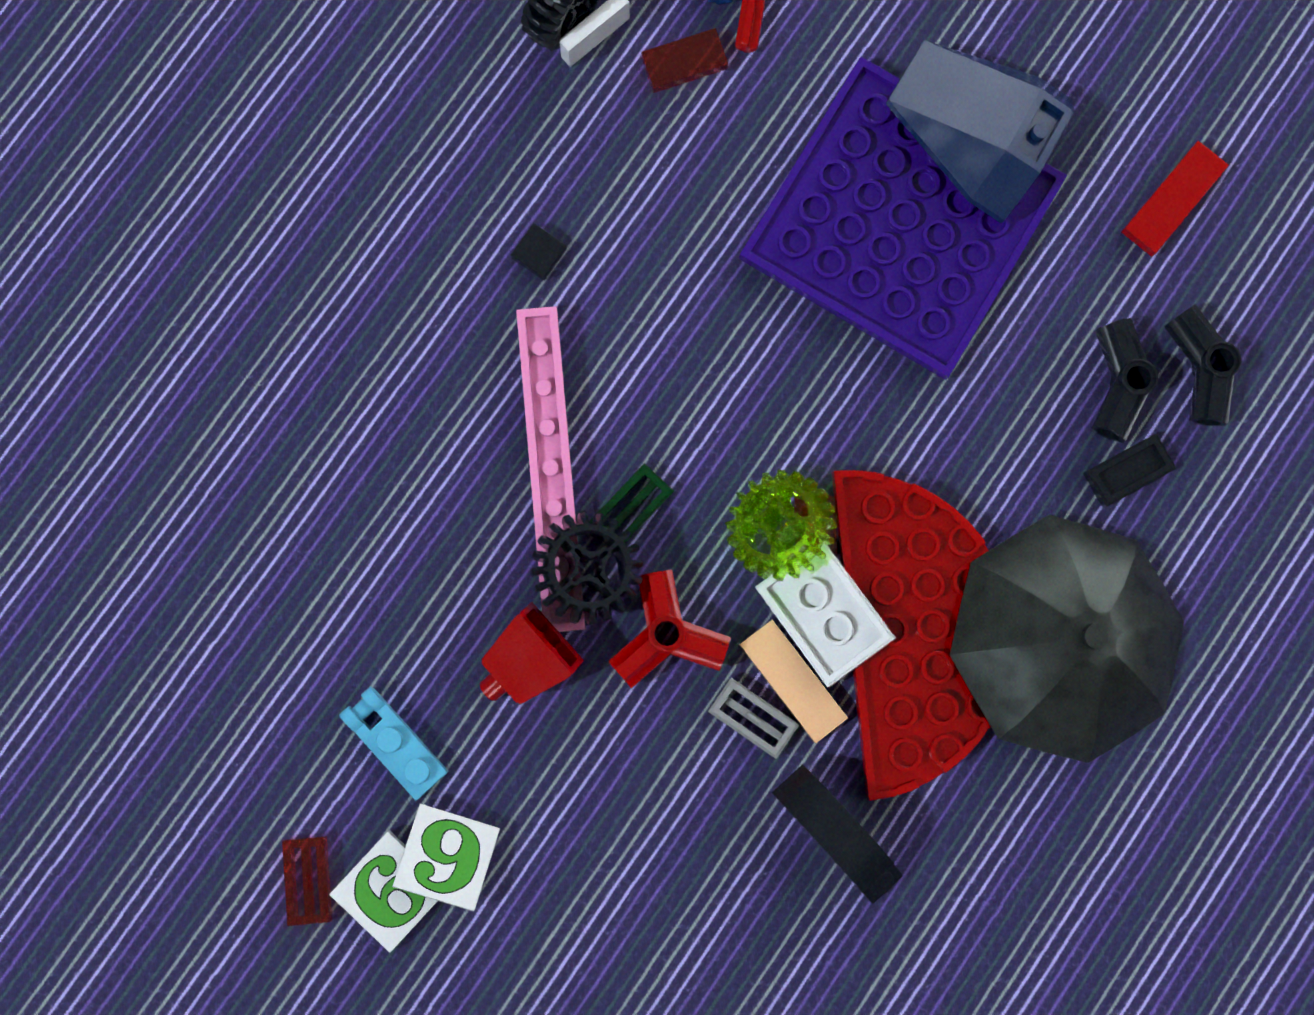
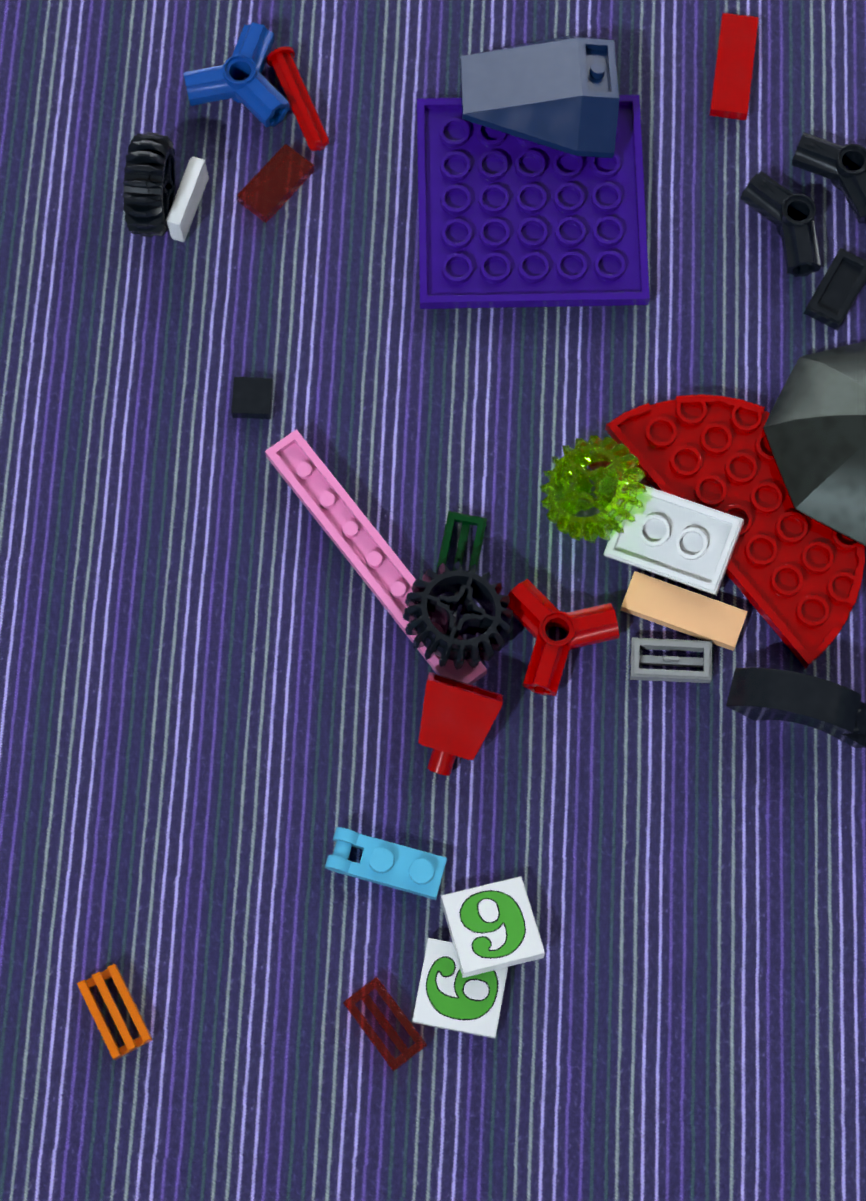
camera: 25 degrees left, 10 degrees down
none -> orange tile [77,963,153,1060]

